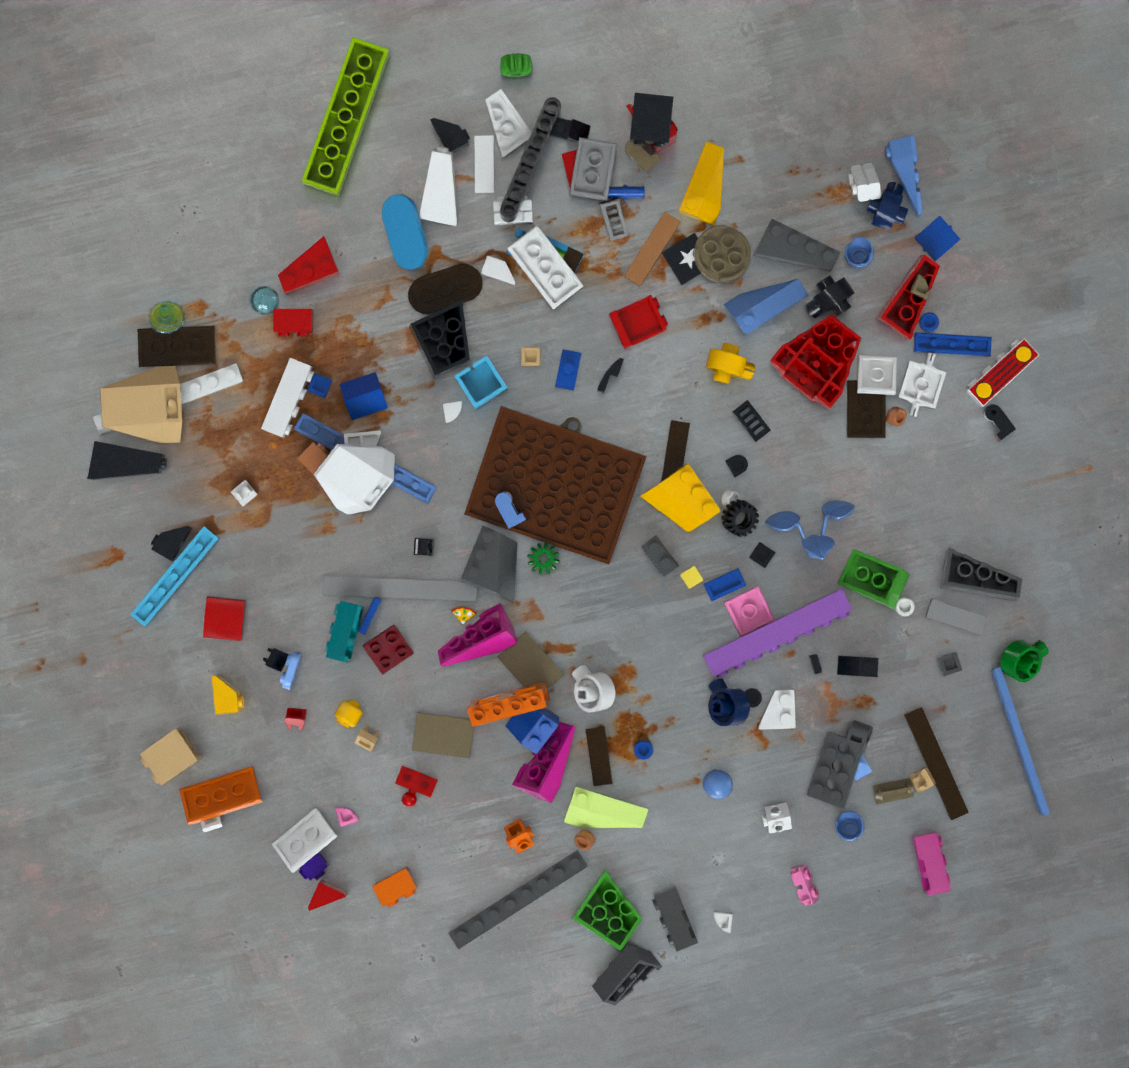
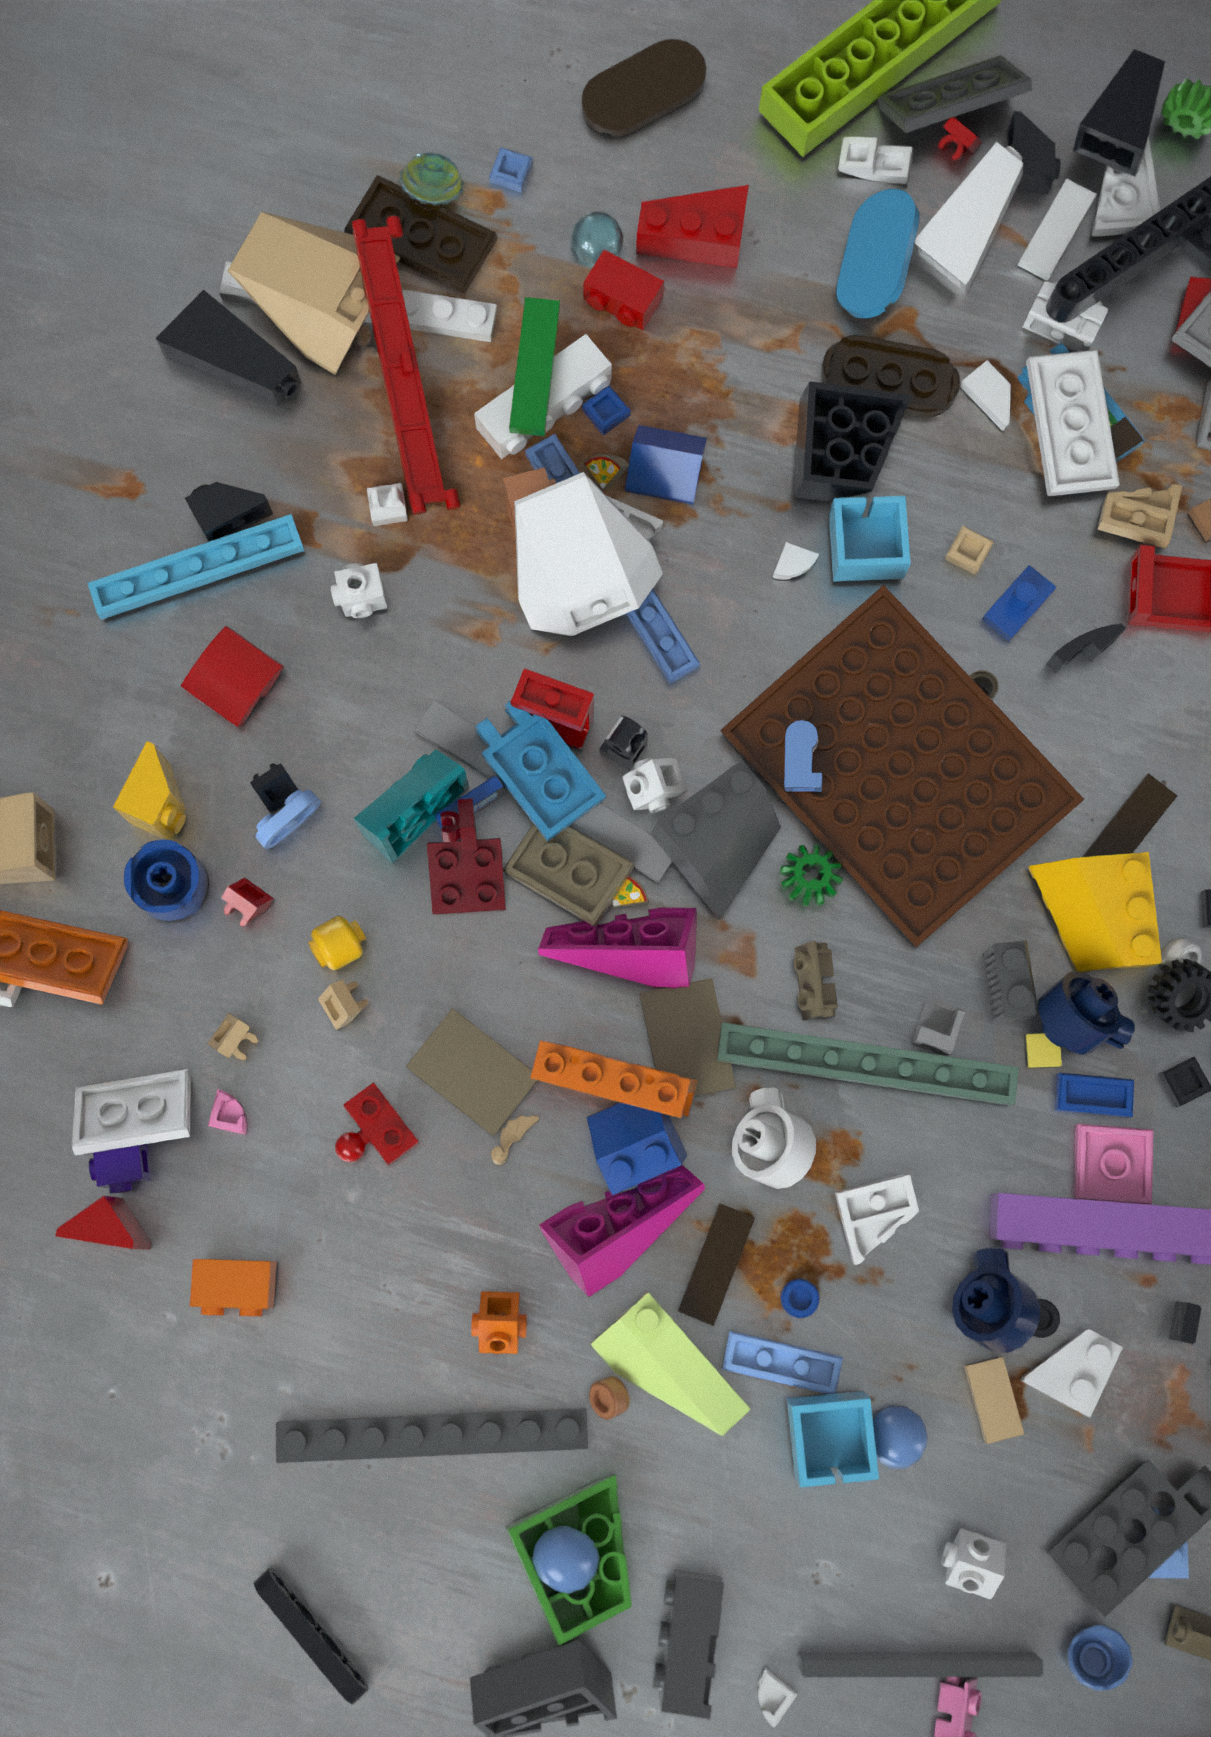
camera: 30 degrees right, 10 degrees down
none -> blue brick [124,840,208,921]
none -> tan tile [207,1013,258,1060]
none -> black beam [253,1568,369,1705]
none -> white brick [330,563,387,618]
none -> red piece [352,216,461,515]
none -> dark red tile [440,798,477,852]
none -> dark azure tile [475,701,606,842]
none -> medium blue tile [489,147,533,193]
none -> tan piece [491,1115,539,1165]
none -> dark tan tile [503,824,635,927]
none -> green tile [509,297,560,436]
none -> red panel [511,668,594,750]
none -> medium blue hair [532,1526,599,1593]
none -> dark brown tile [582,39,706,137]
none -> tile [584,454,630,490]
none -> white brick [622,758,688,813]
none -> sand green plate [716,1022,1019,1106]
none -> light blue tile [721,1330,843,1394]
none -> medium azure piece [787,1391,879,1488]
none -> dark tan hinge [794,941,838,1020]
none -> dark grey tile [798,1652,1044,1677]
none -> white wing [834,1173,919,1265]
none -> white slope [838,137,913,185]
none -> dark grey tile [878,55,1032,133]
none -> light grey panel [911,1003,966,1056]
none -> red tile [938,117,983,162]
none -> tan tile [964,1356,1025,1444]
none -> dark blue piece [1038,971,1135,1055]
none -> black slope [1073,49,1165,177]
none -> tan wing [1097,484,1182,549]

